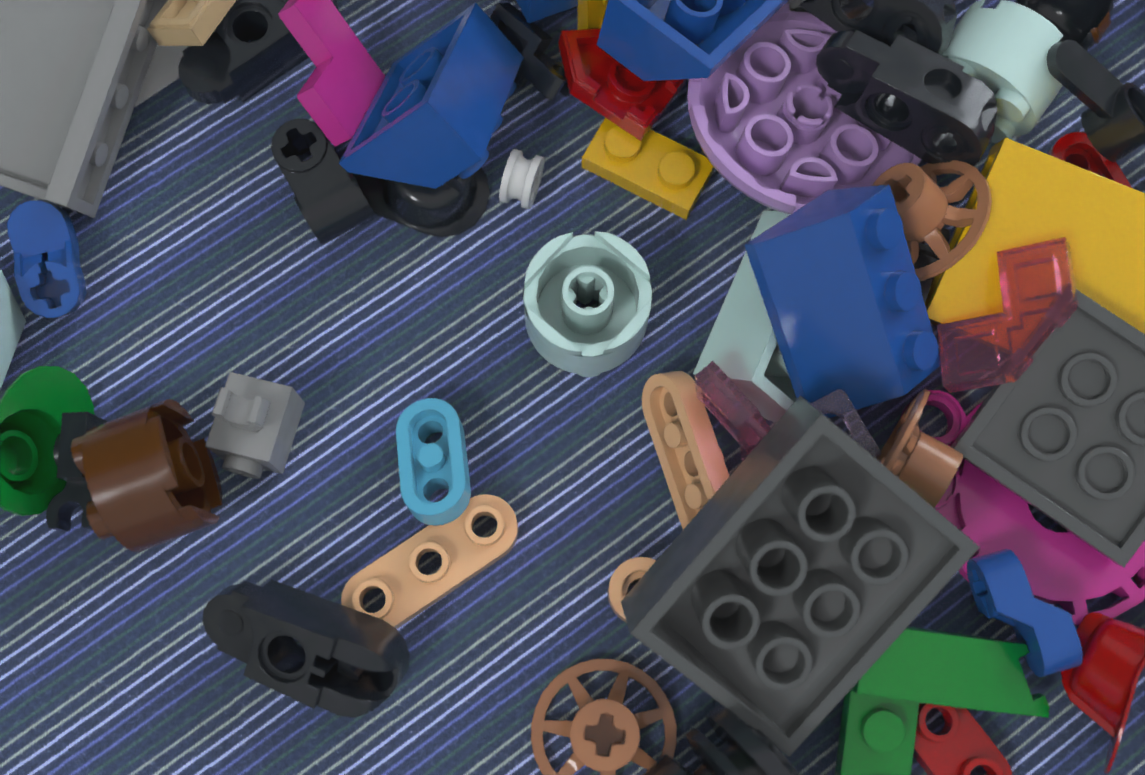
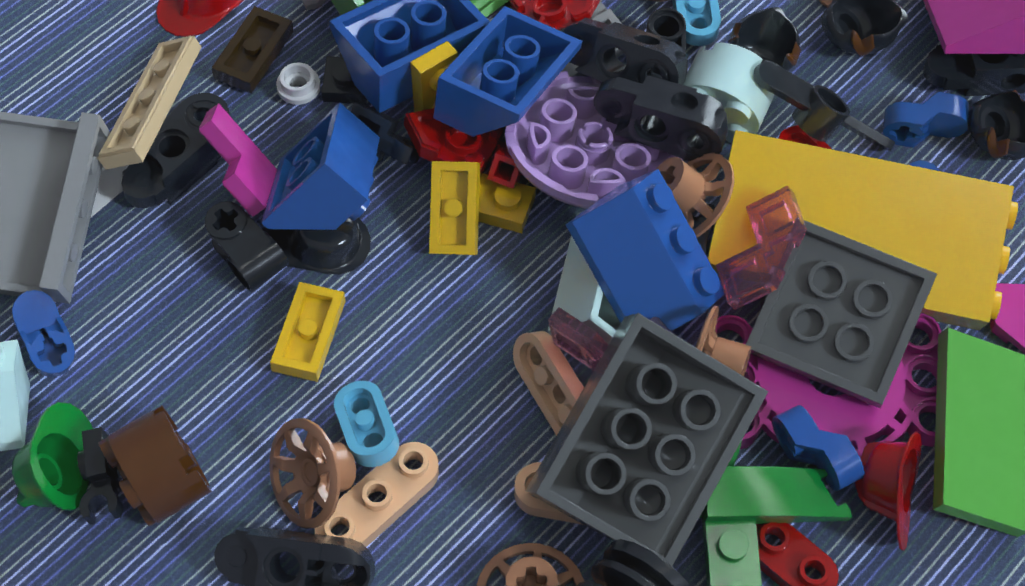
camera: 10 degrees left, 15 degrees down
light grey brick [205,372,305,479] -> none
white bush [499,149,544,210] -> none
light aqua brick [523,231,652,378] -> none
none -> yellow plate [270,282,346,382]
none -> nougat wheel [270,418,356,528]
none -> yellow plate [429,161,480,255]
none -> red piece [487,141,527,189]

